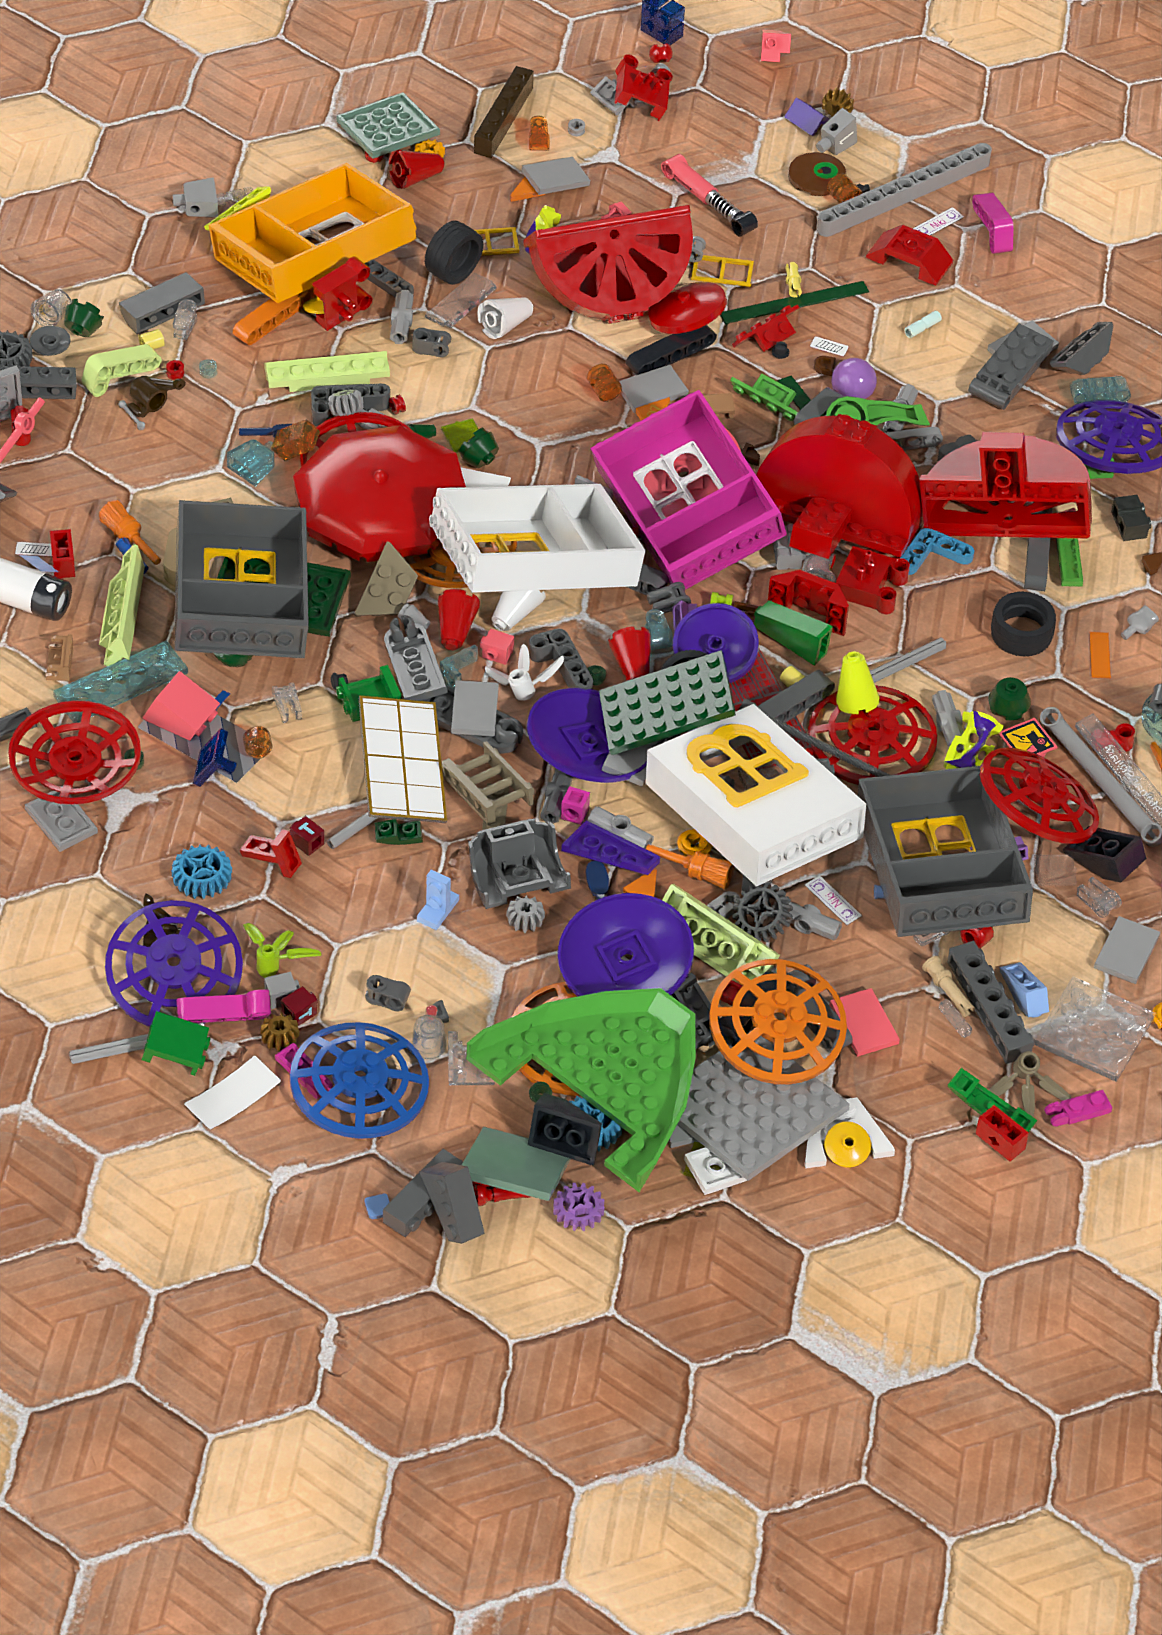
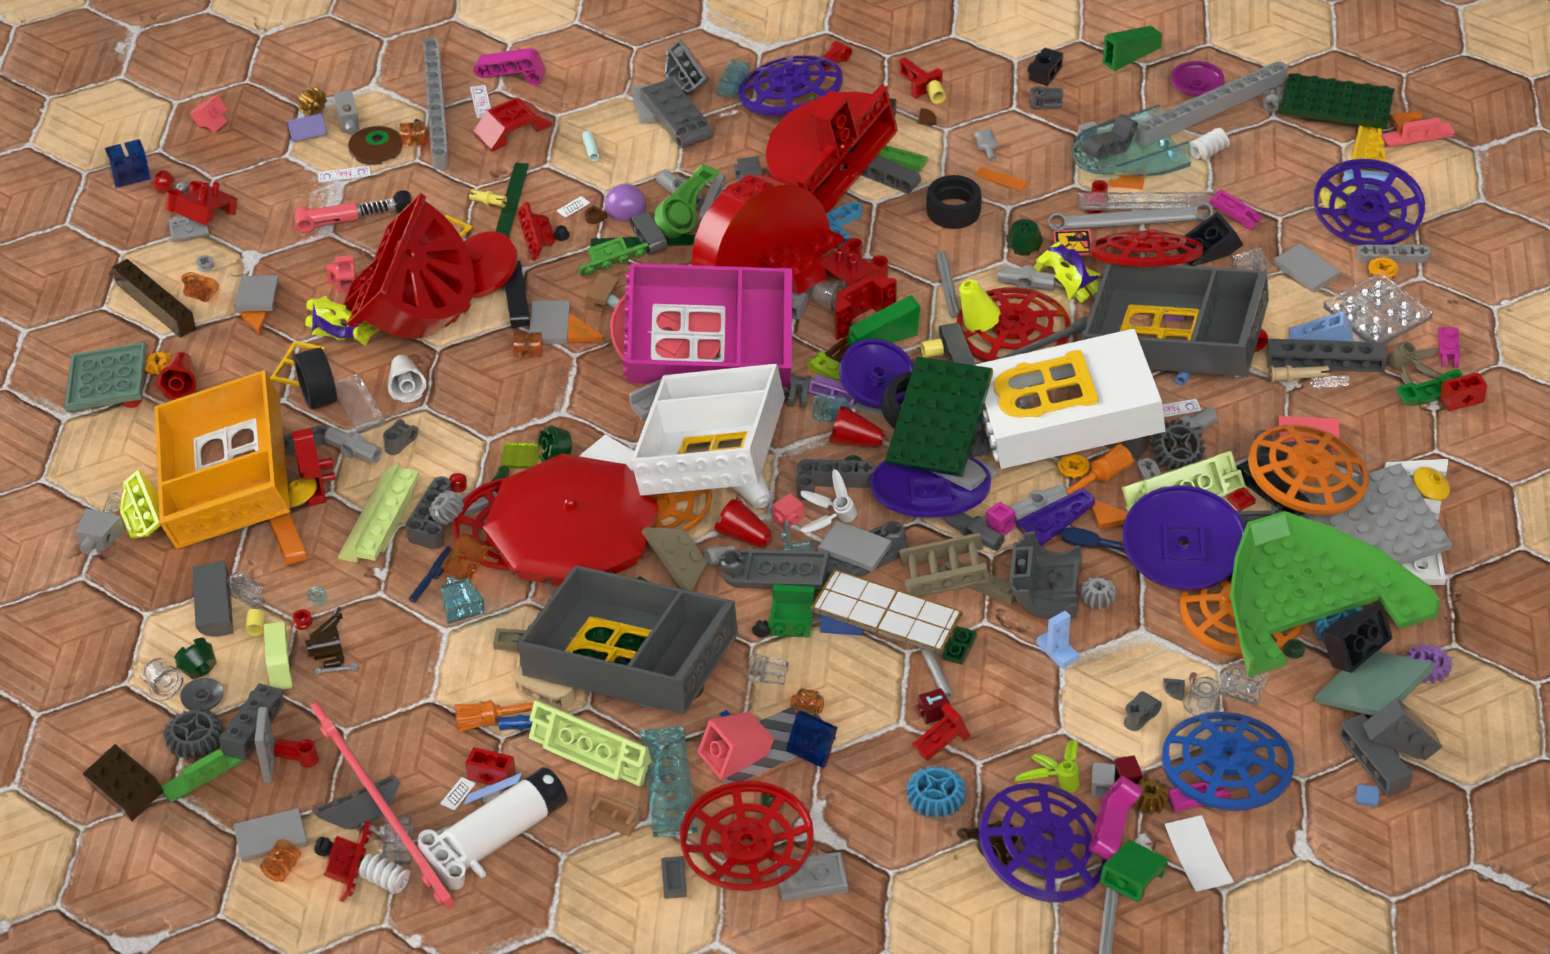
camera: 60 degrees left, 5 degrees down
none -> white sticker [318,166,371,183]

